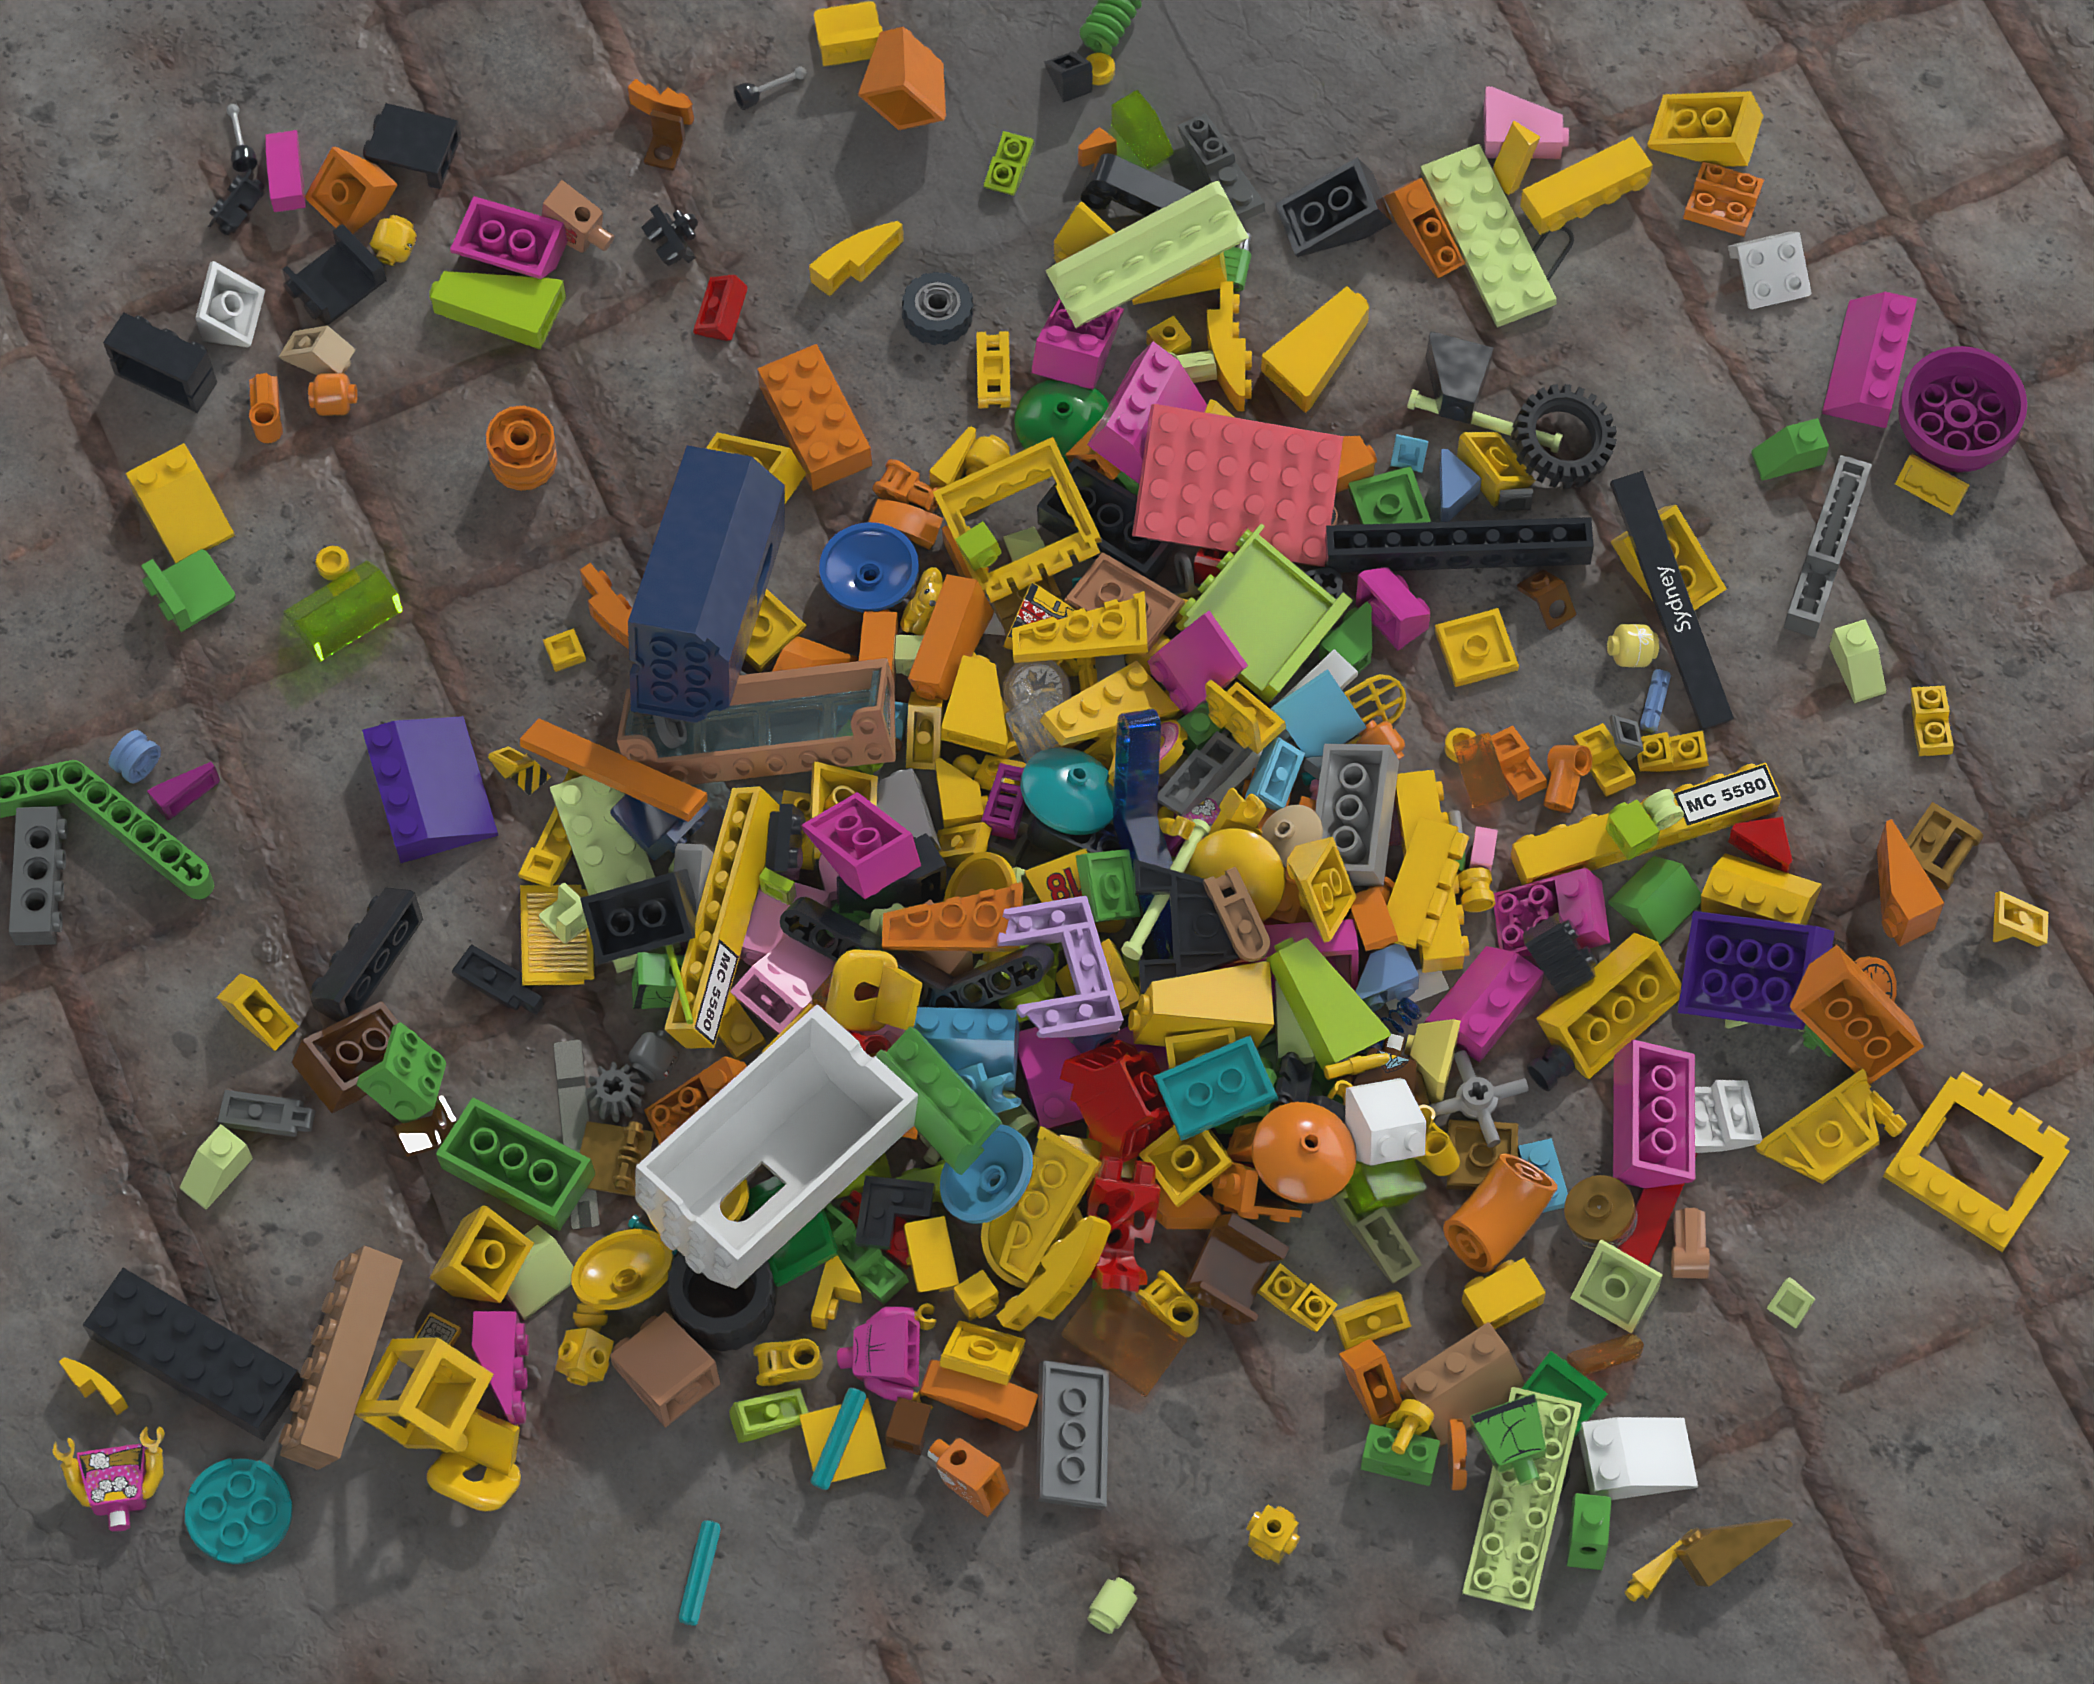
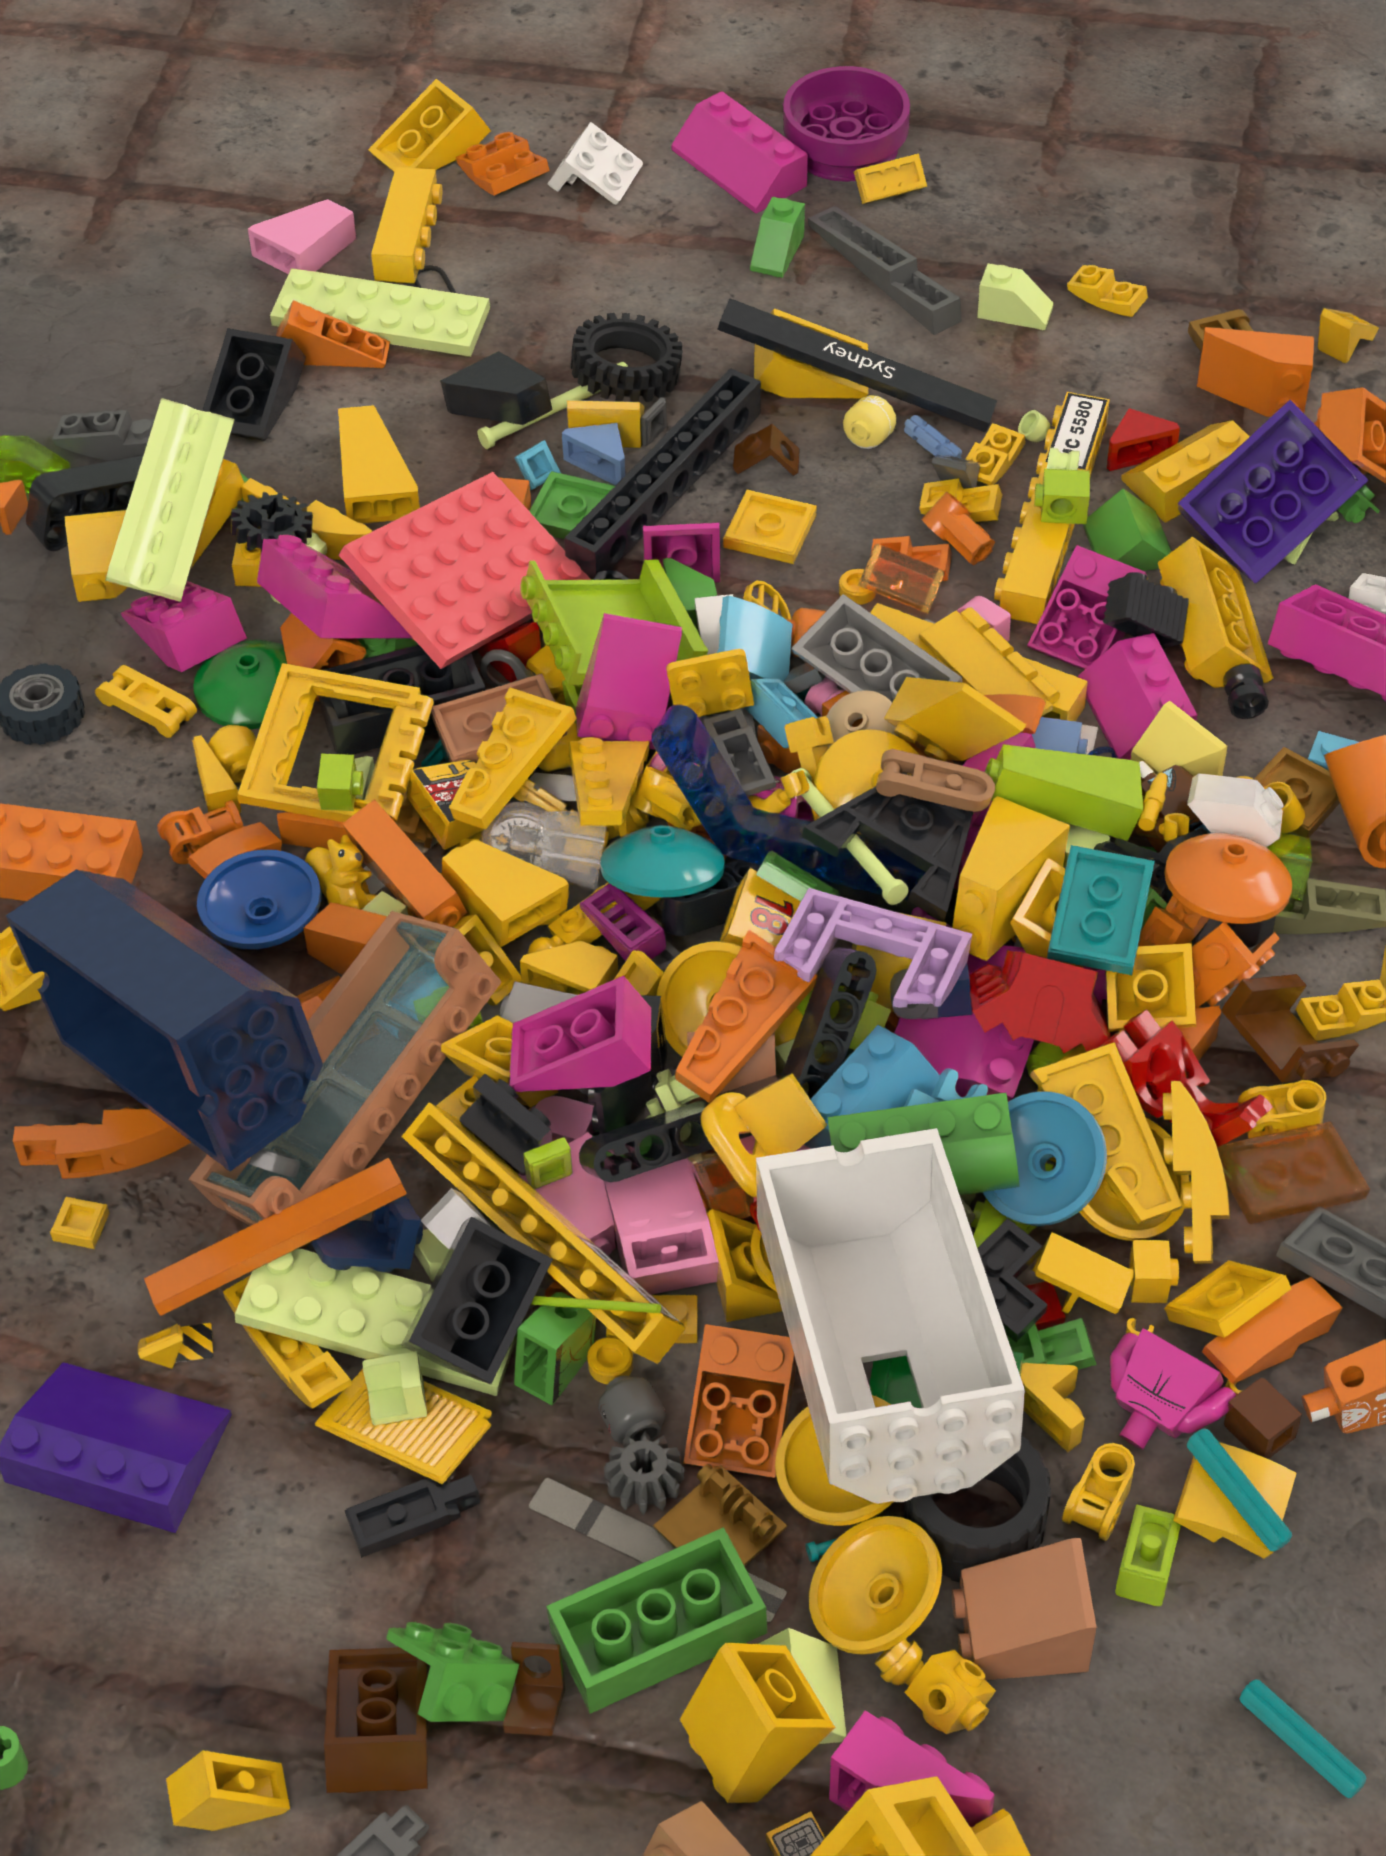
camera: 55 degrees left, 15 degrees down
black slope [310,887,424,1022] -> none
light grey bar [1430,1050,1529,1147] -> none
yellow wheel [1458,867,1496,912] -> none
yellow slope [1492,121,1541,195] -> none
none -> black gear [231,492,313,552]
none -> yellowish green hinge [1018,410,1050,443]

